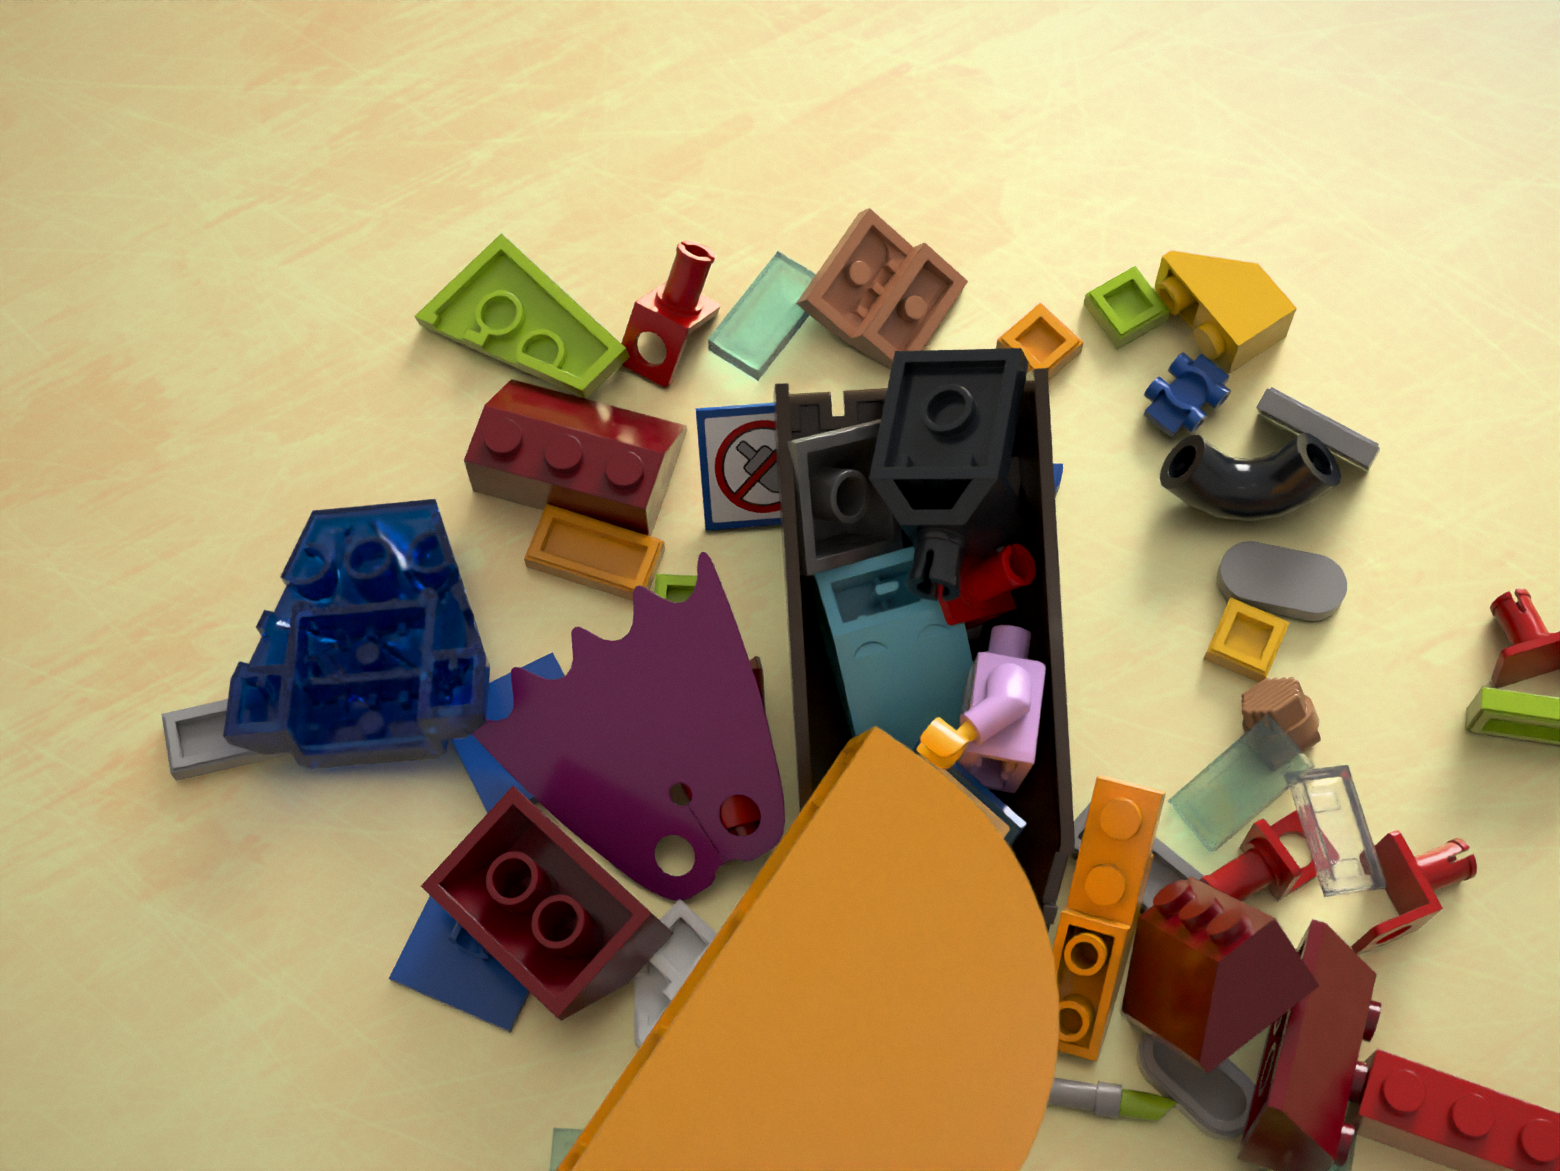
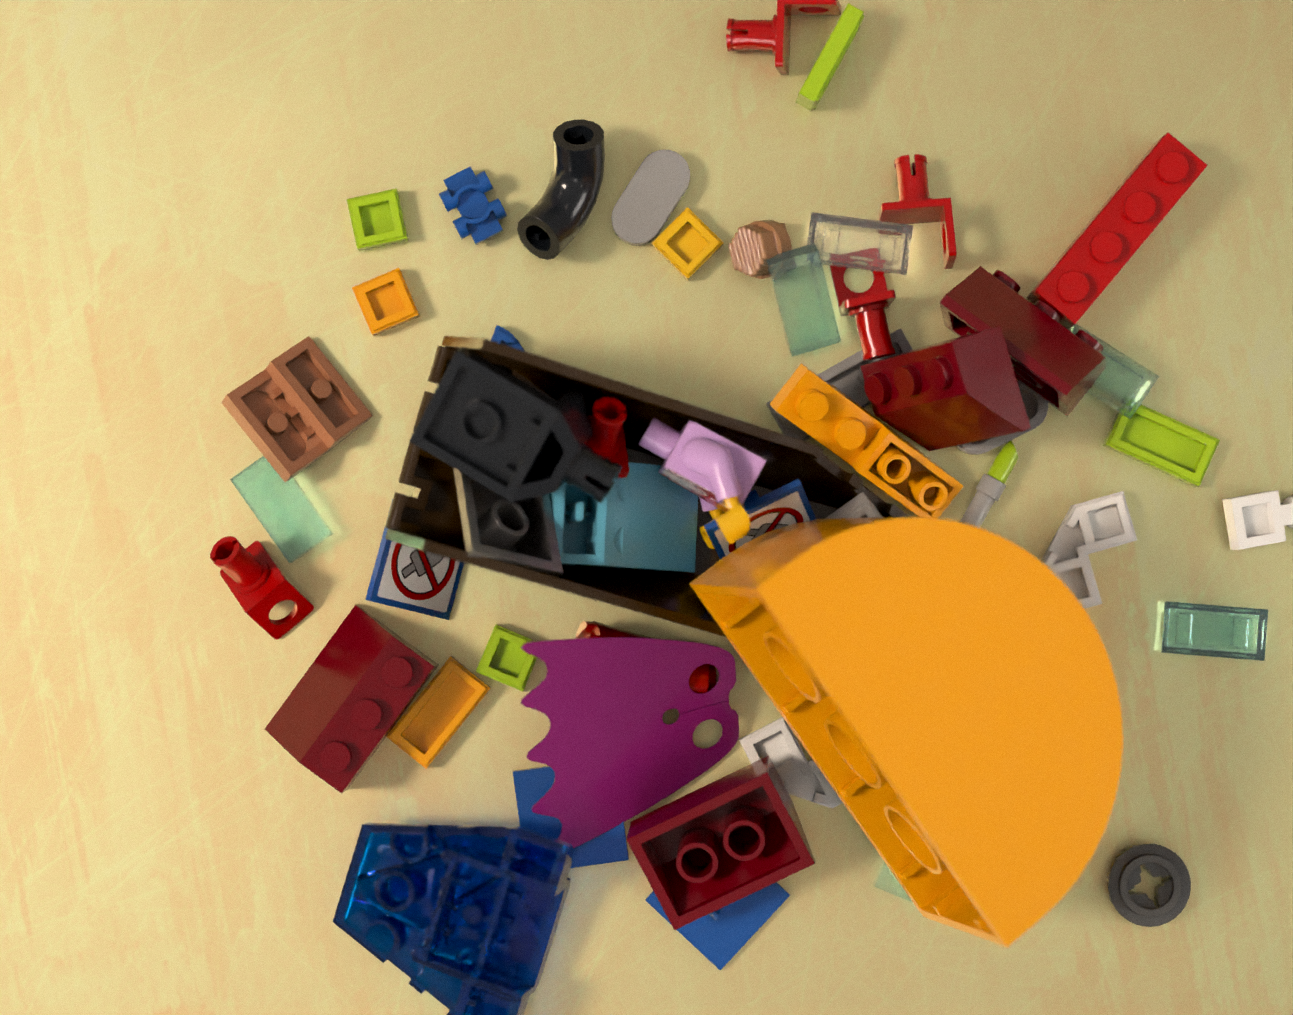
camera: 75 degrees left, 20 degrees up
lime wing [414,233,630,399] -> none
yellow slope [1154,250,1297,374] -> none
light grey tile [1256,387,1380,471] -> none

